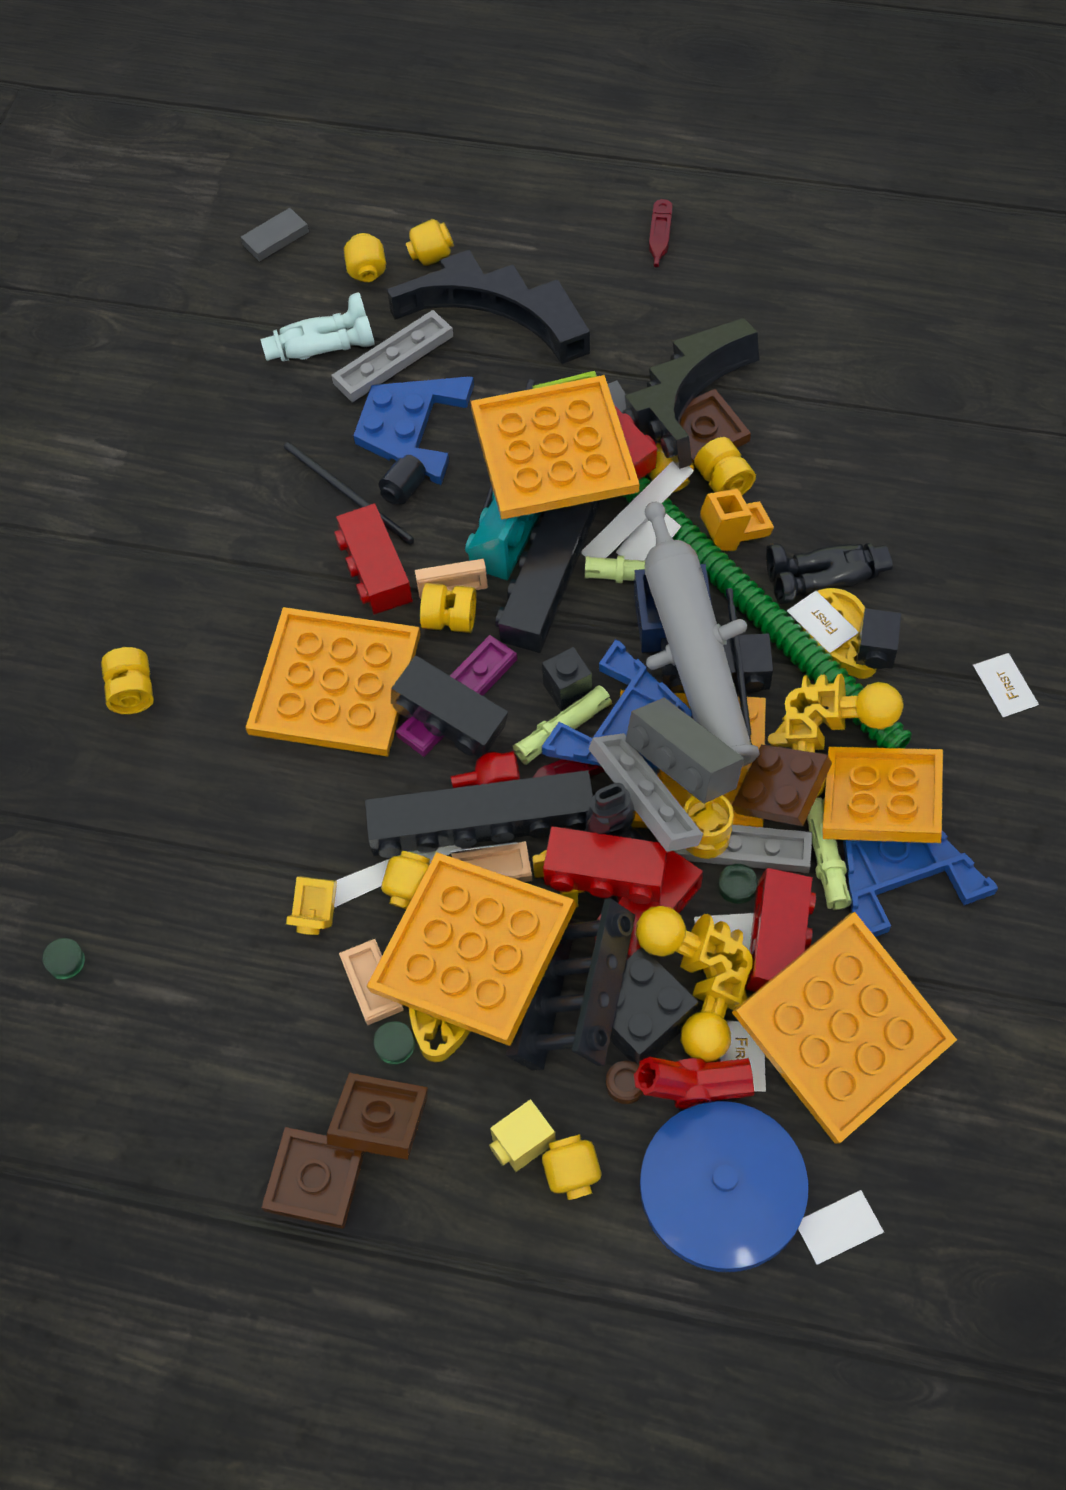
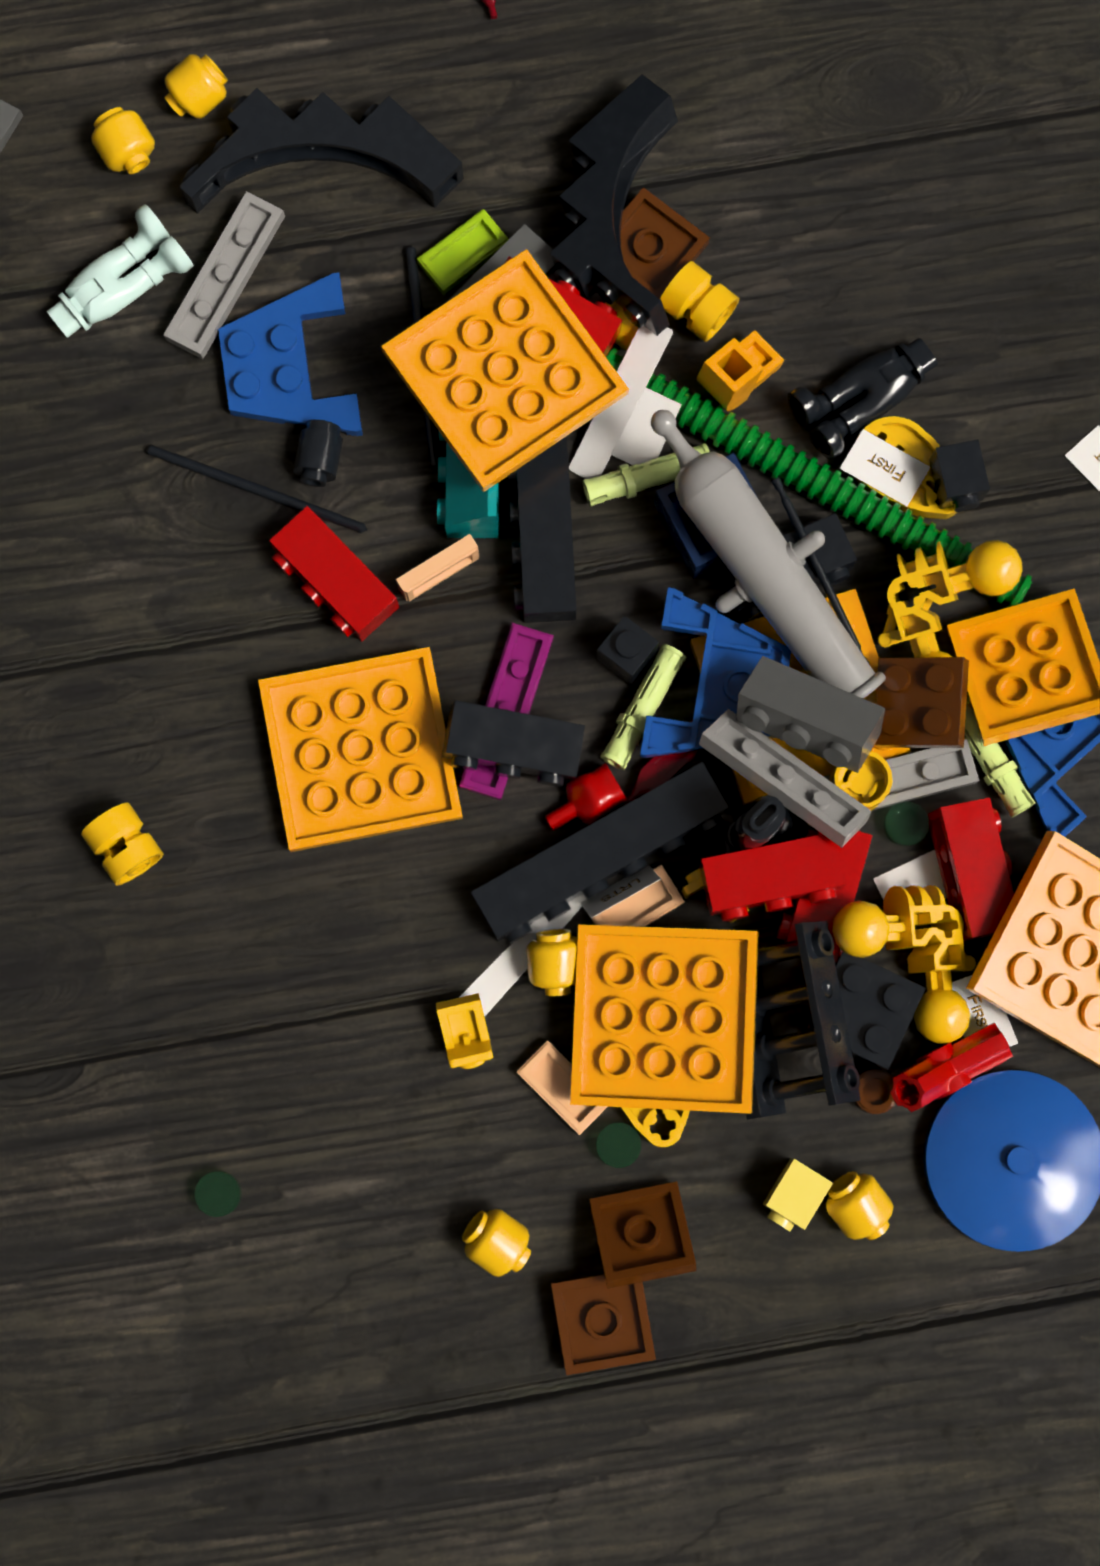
camera: 25 degrees left, 20 degrees up
yellow wheel [420,583,476,633] -> none
none -> yellow head [462,1209,531,1277]

